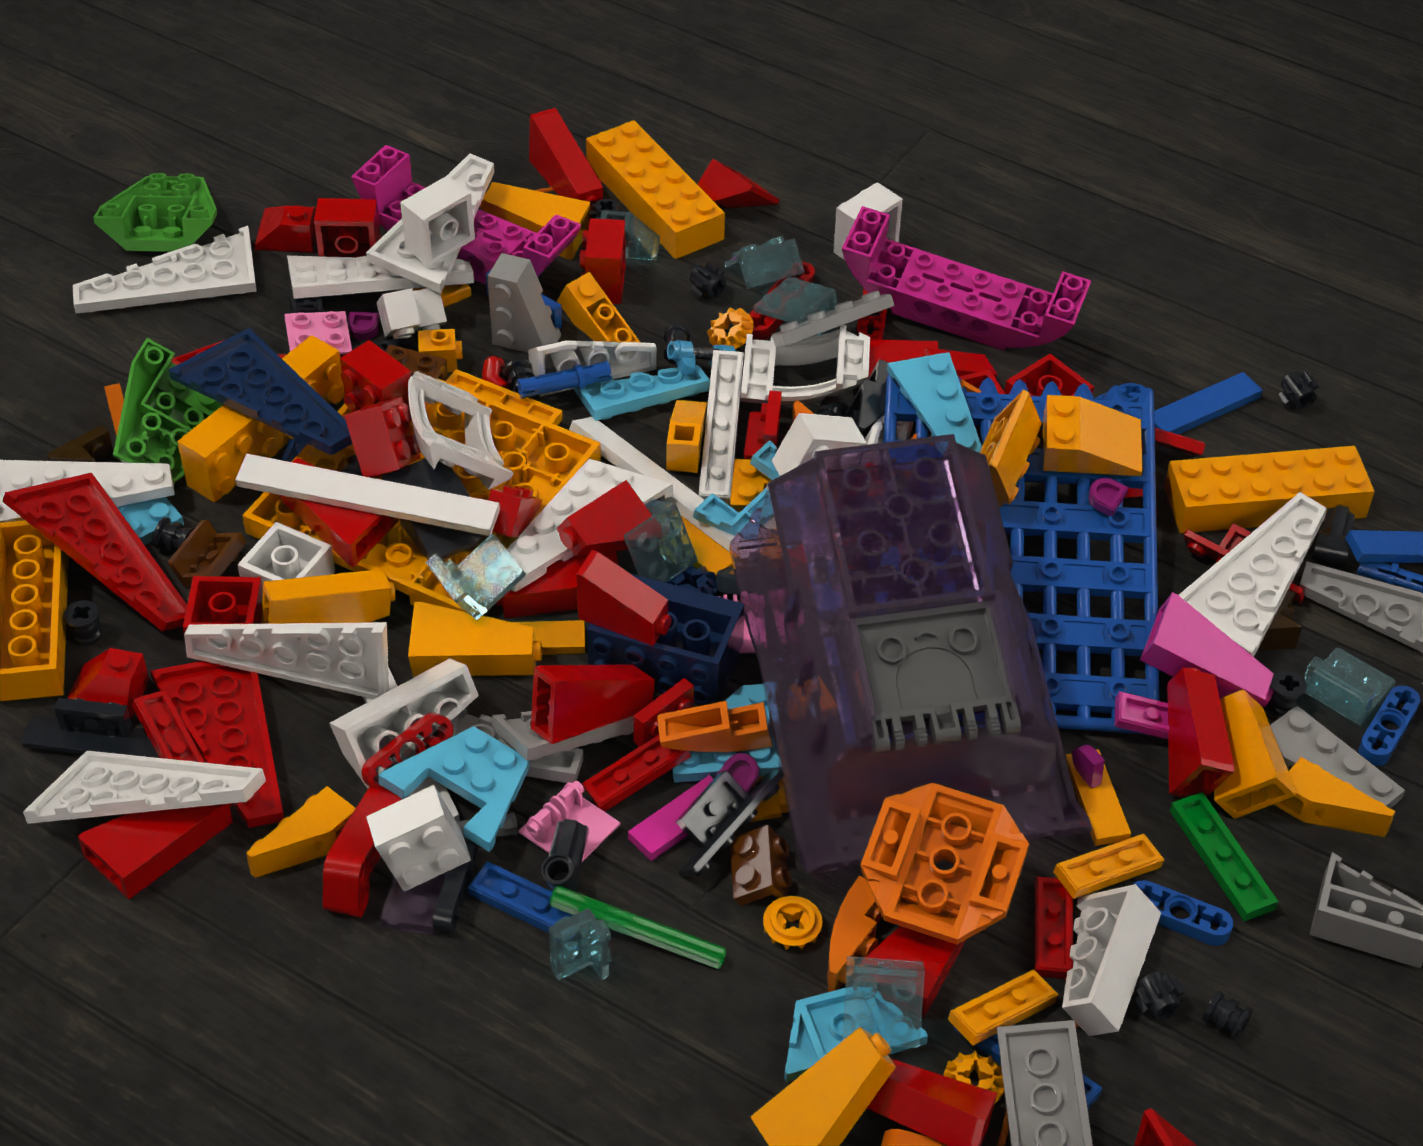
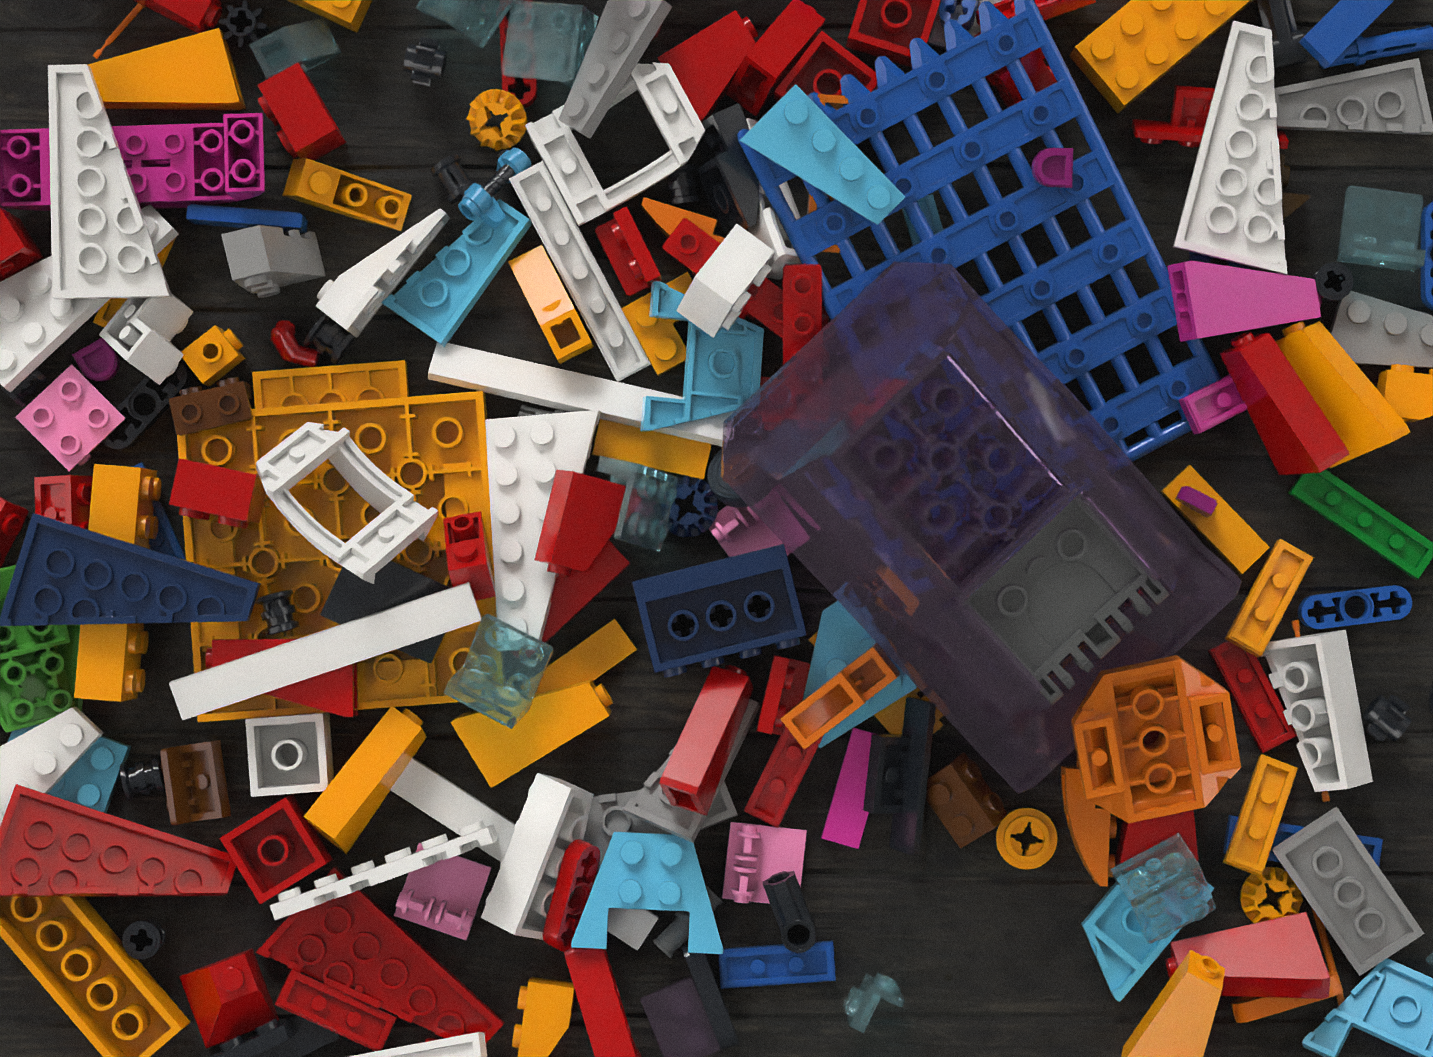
camera: 30 degrees left, 40 degrees up
red brick [344,396,421,477] -> none
white brick [366,785,471,892] -> none
white brick [400,175,475,266] -> none
blue pin [517,361,612,399] -> none
green axle [550,886,727,969] -> none
red slope [576,550,672,646] -> none
magenta tile [717,753,760,793] -> none
light orange slope [962,389,1042,512] -> none
light orange slope [1043,395,1142,476] -> none
none -> bright pink hinge [394,843,492,940]

